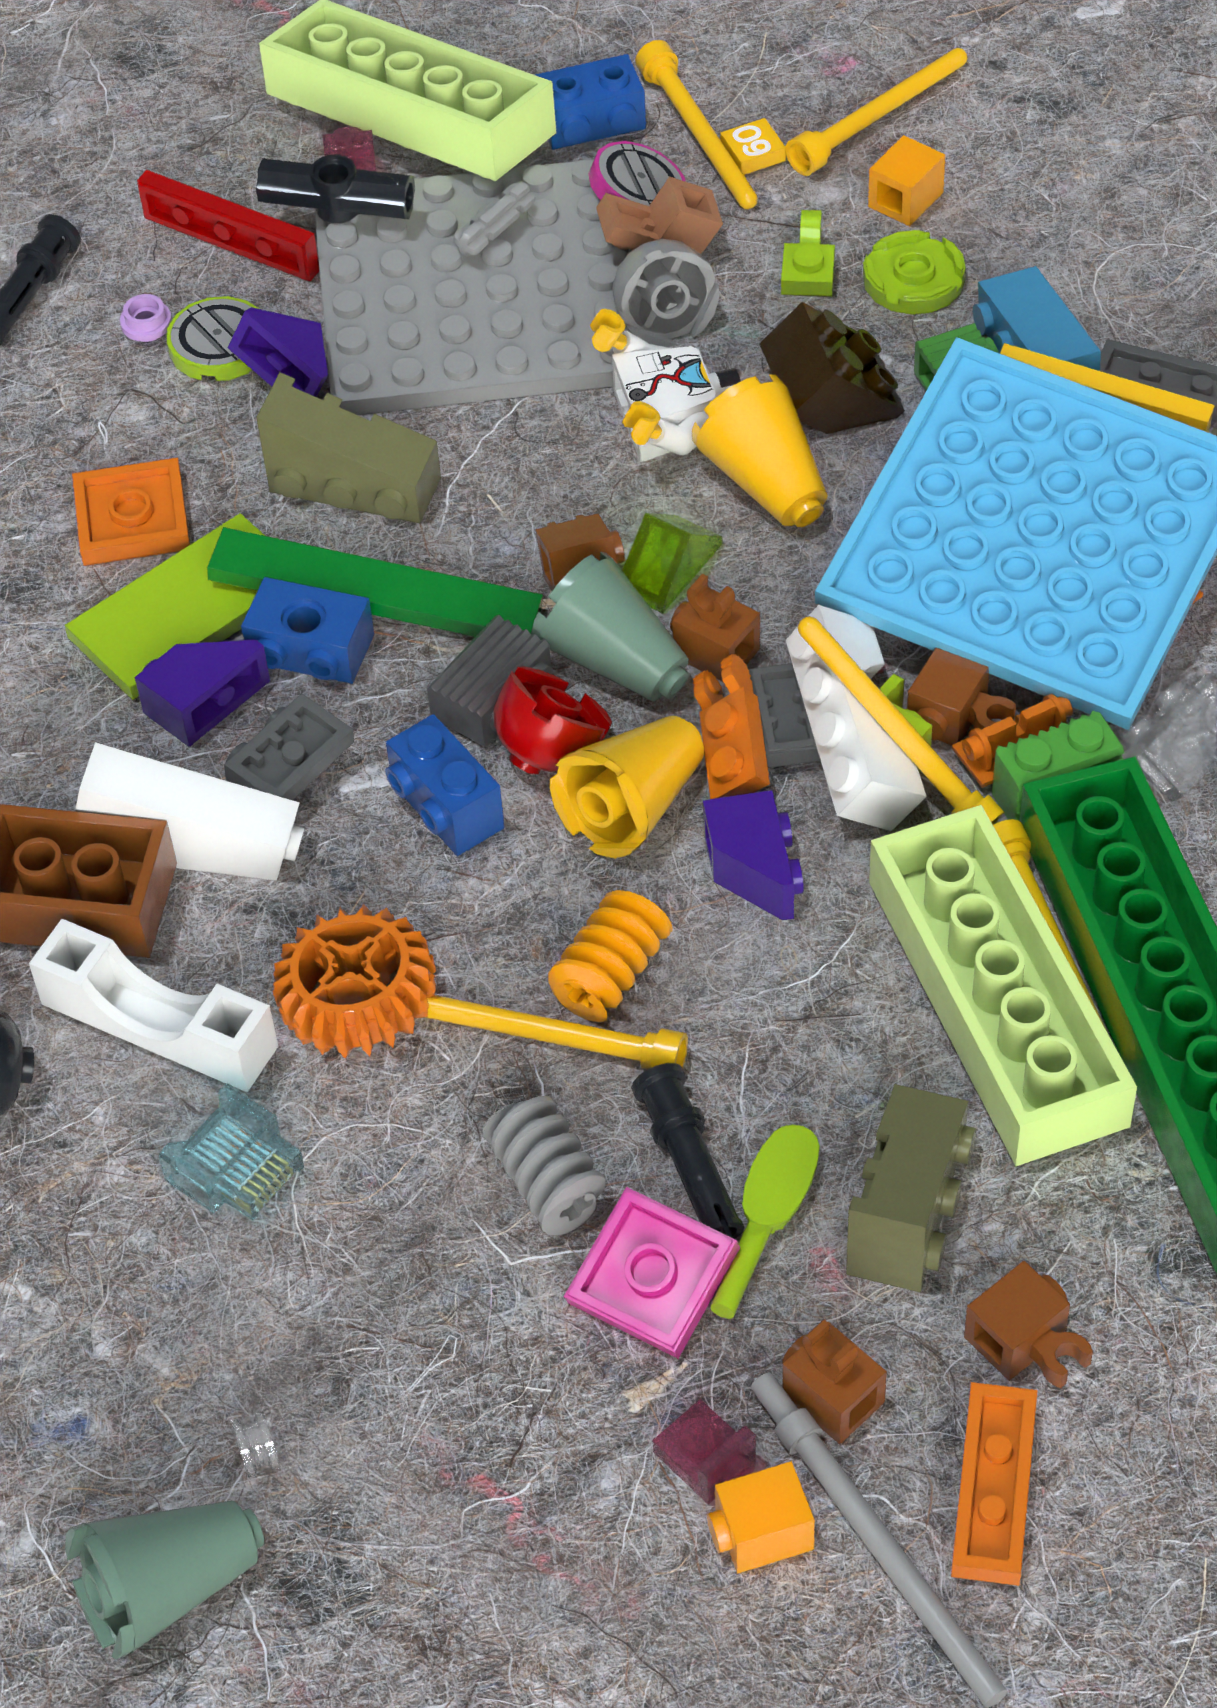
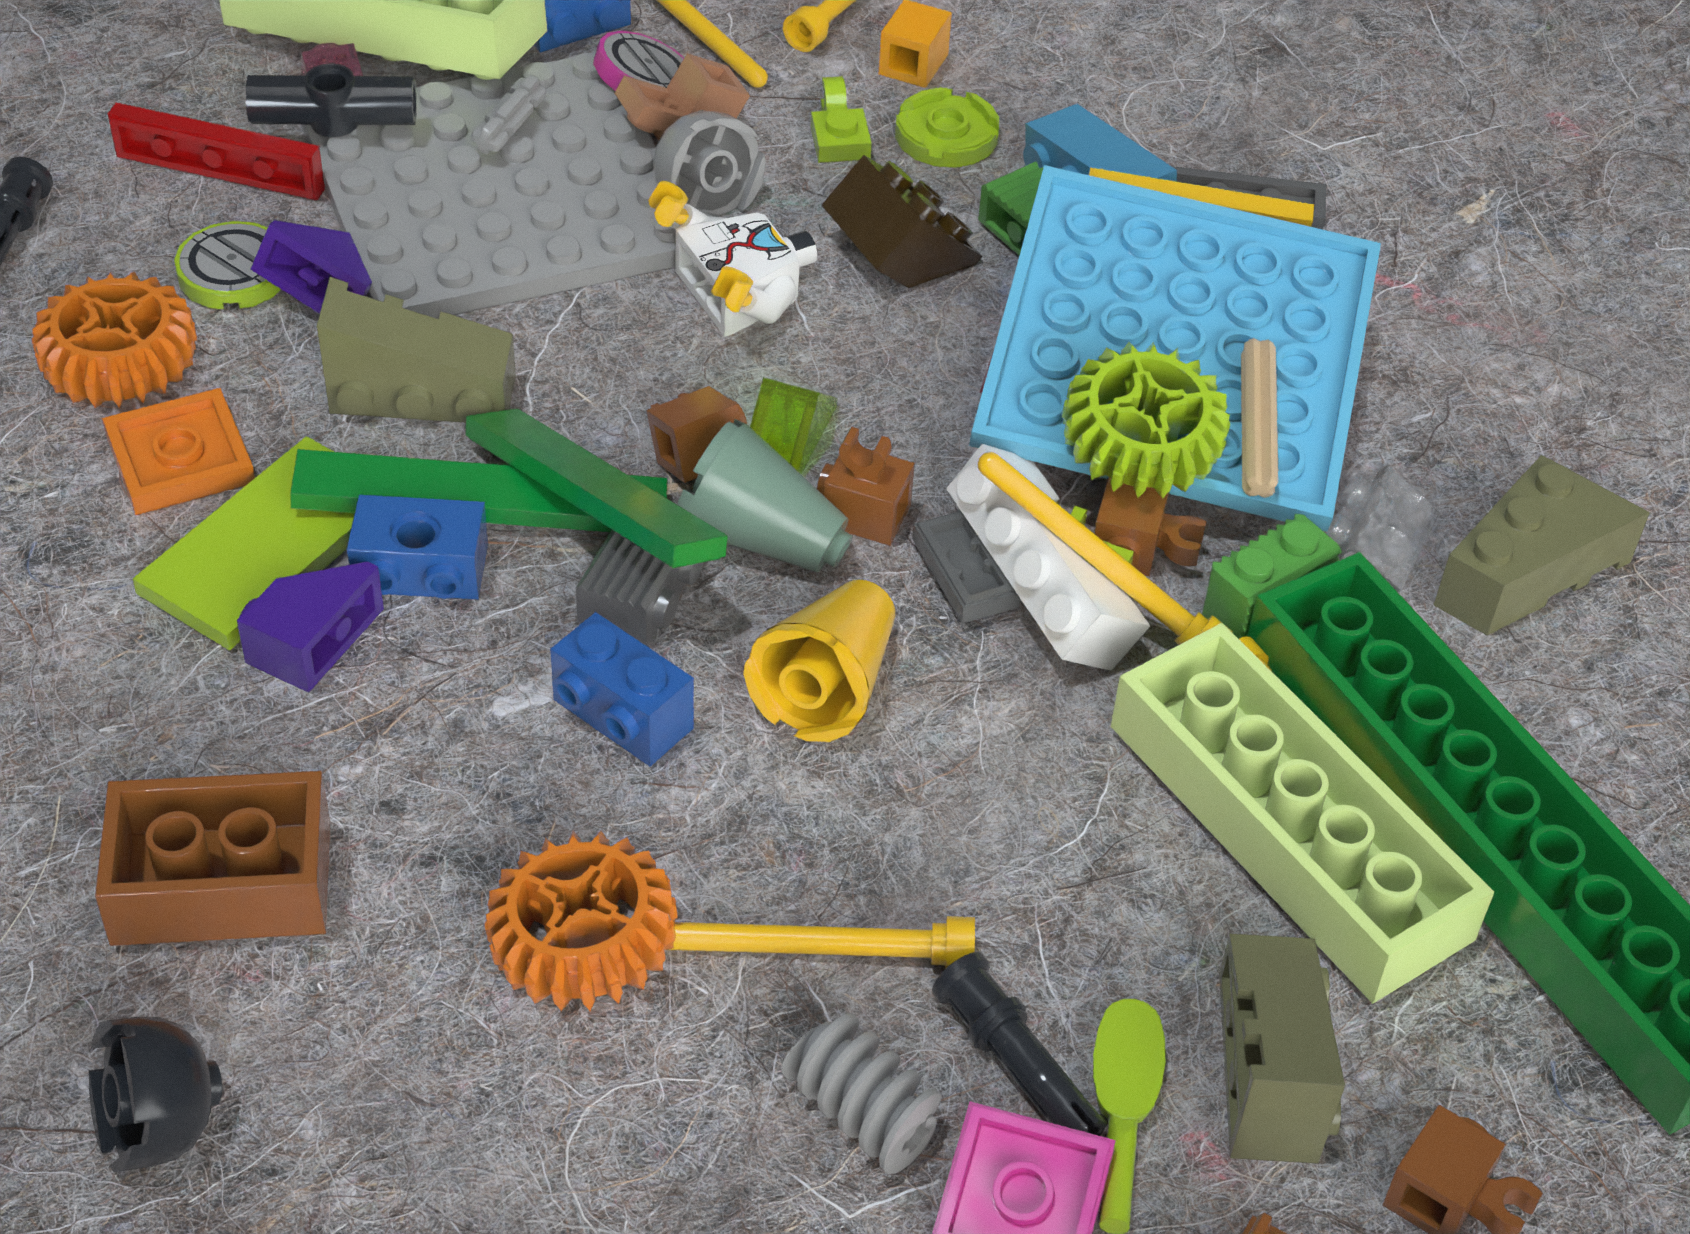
camera: 20 degrees left, 5 degrees down
white arch [29,919,278,1092] -> none
white slope [75,742,304,881] -> none
lavender plate [120,294,172,342] -> none
clear light blue piece [159,1083,304,1221] -> none
dark grey bracket [224,693,354,800] -> none
red cylinder [494,666,612,775] -> none
light orange piece [548,890,673,1022] -> none
yellow cone [692,374,828,527] -> none
orange hinge [693,654,770,799] -> none
dark purple slope [703,790,804,920] -> none
yellow tile [720,118,786,175] -> none
orange hinge [952,694,1073,788] -> none
none -> orange gear [32,272,197,409]
none -> green tile [465,408,728,568]
none -> lime gear [1062,341,1230,499]
none -> tan axle [1241,338,1278,498]

